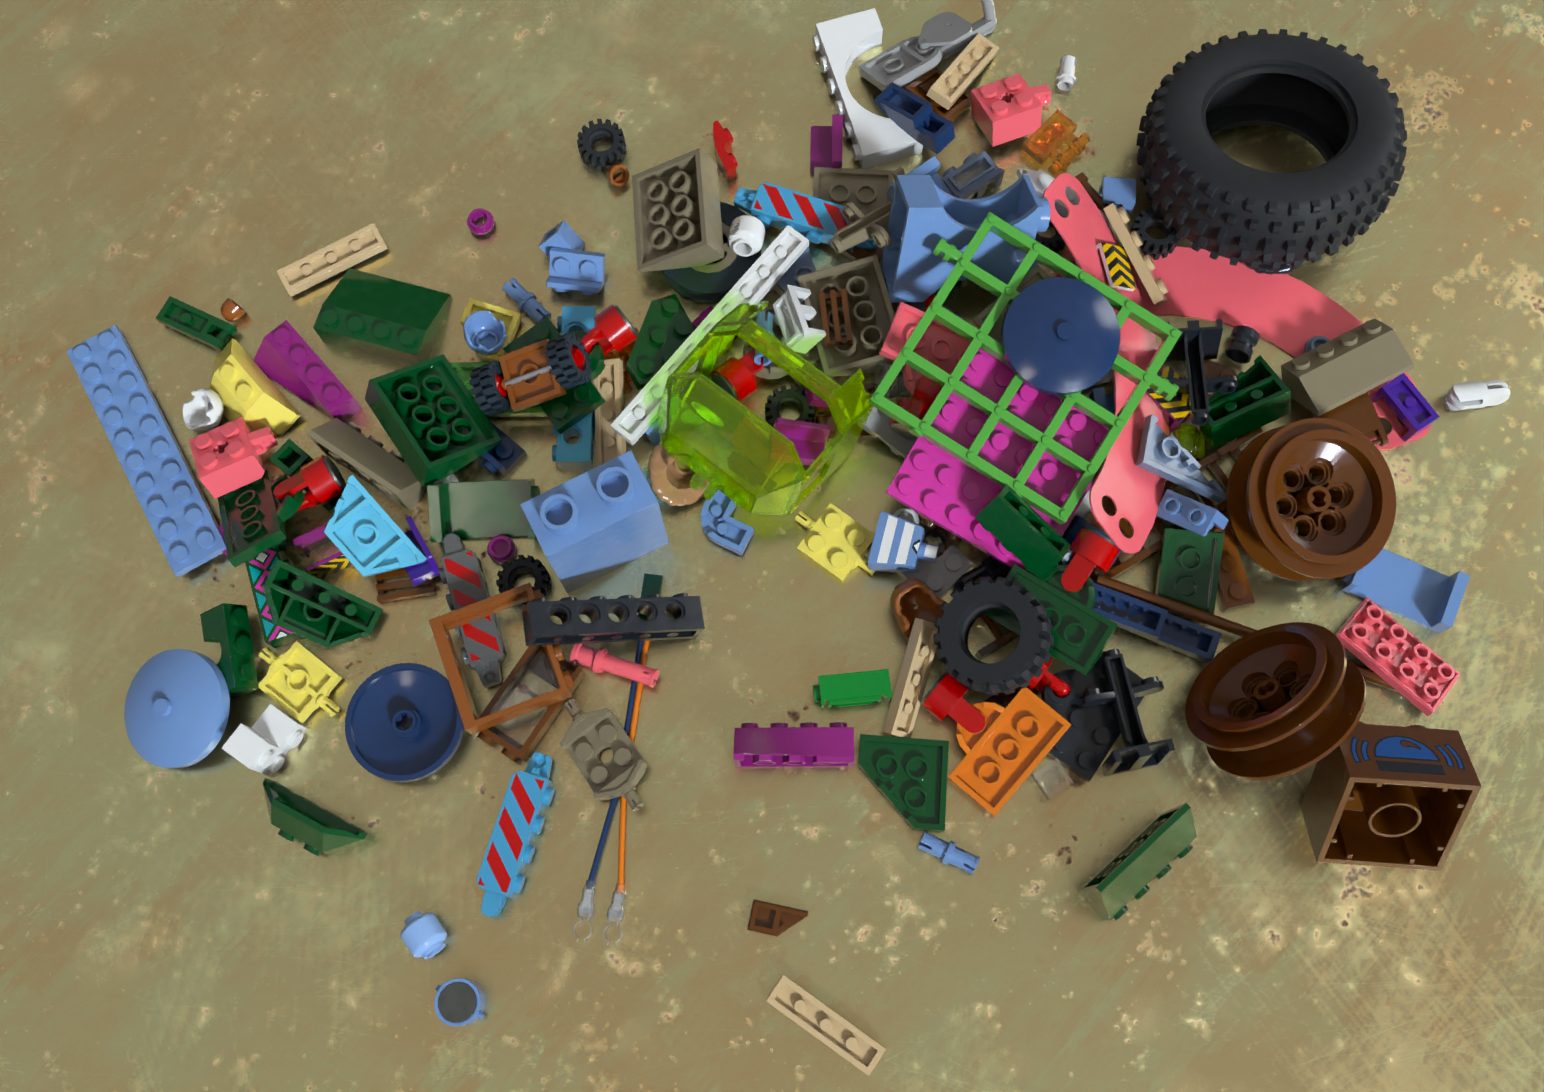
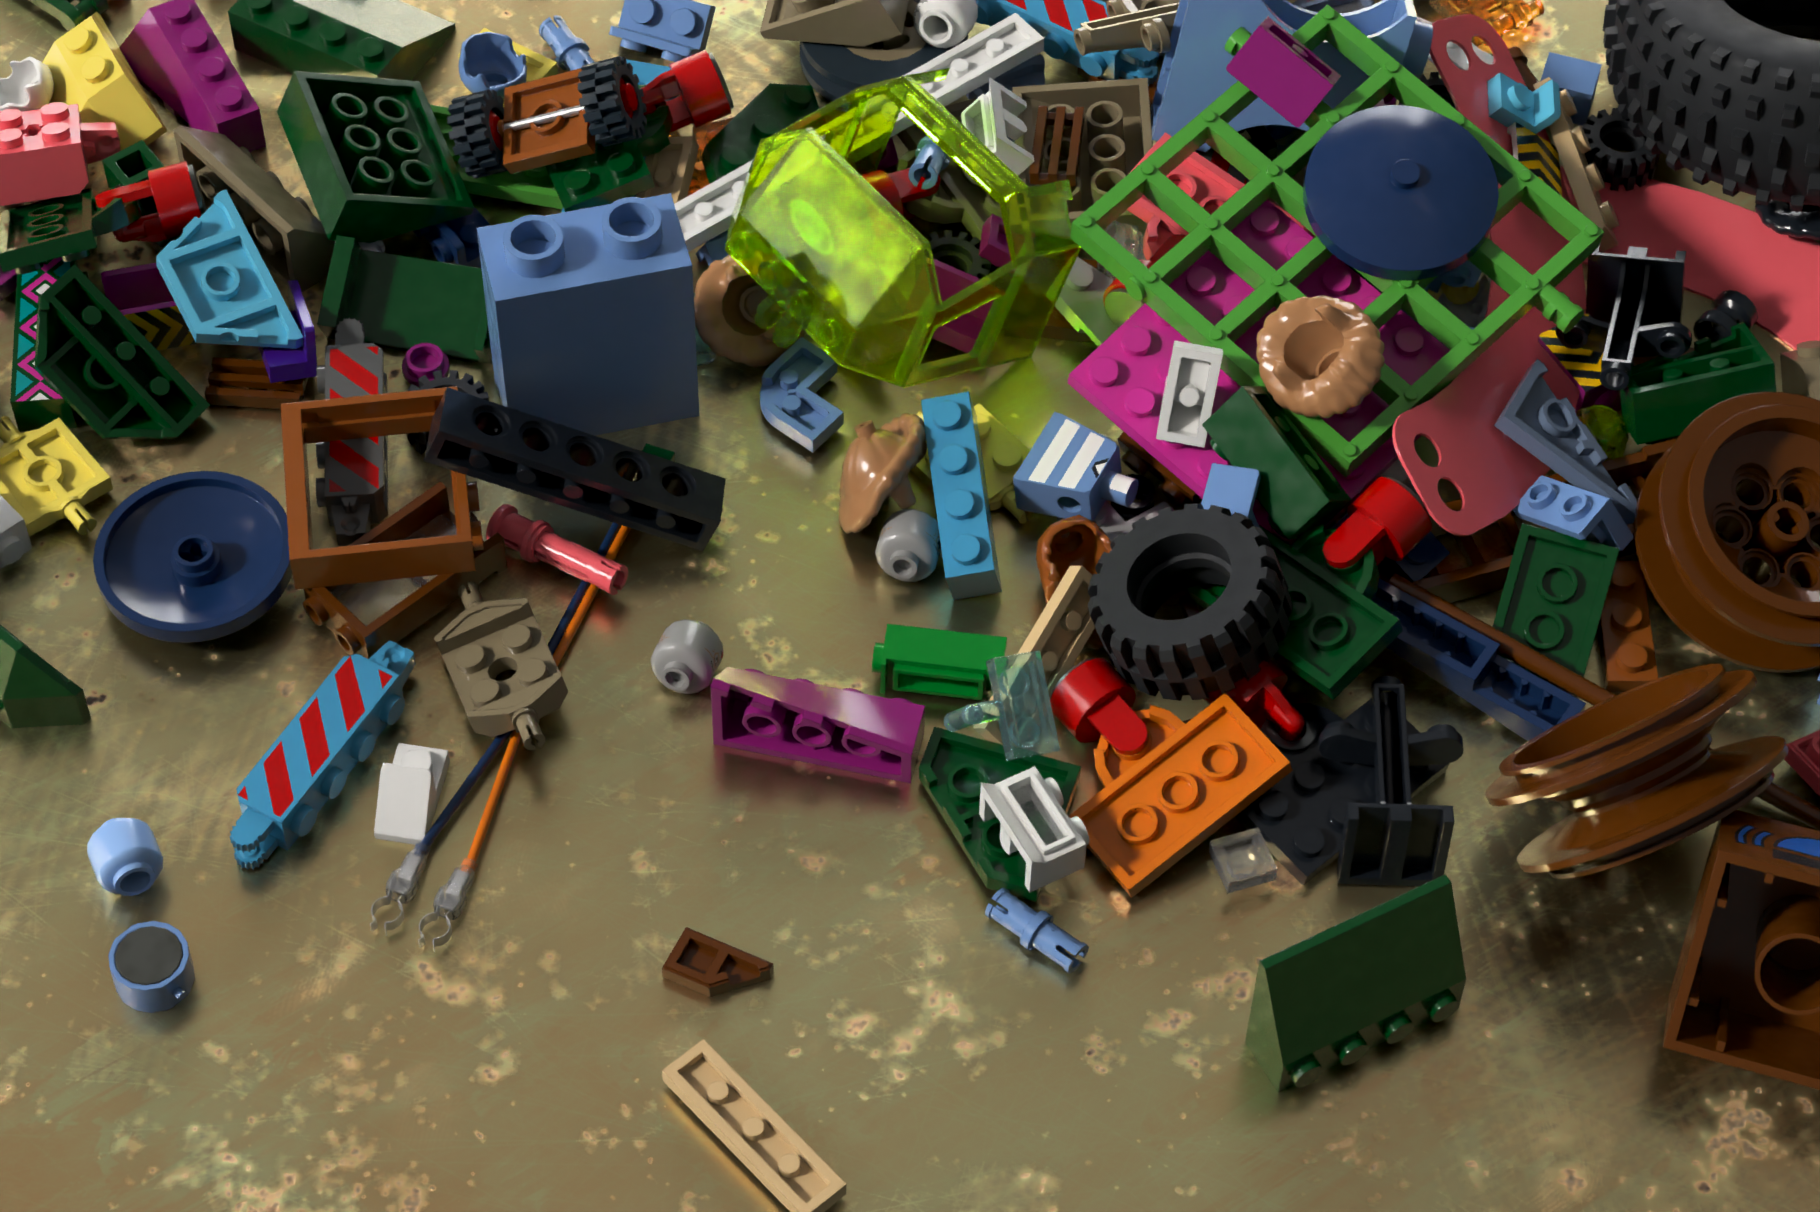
camera: 10 degrees right, 20 degrees down
none -> white slope [374,743,450,845]
none -> light grey head [651,619,724,694]
none -> medium nougat piece [839,413,927,534]
none -> light grey head [875,509,941,582]
none -> dark azure brick [921,391,1002,600]
none -> clear light blue plate [944,650,1060,761]
none -> white window [979,766,1090,893]
none -> white slope [1156,340,1223,448]
none -> medium blue panel [1201,463,1261,528]
none -> magenta panel [1226,16,1341,127]
none -> medium nougat piece [1256,295,1385,418]
none -> medium azure bracket [1487,72,1561,134]

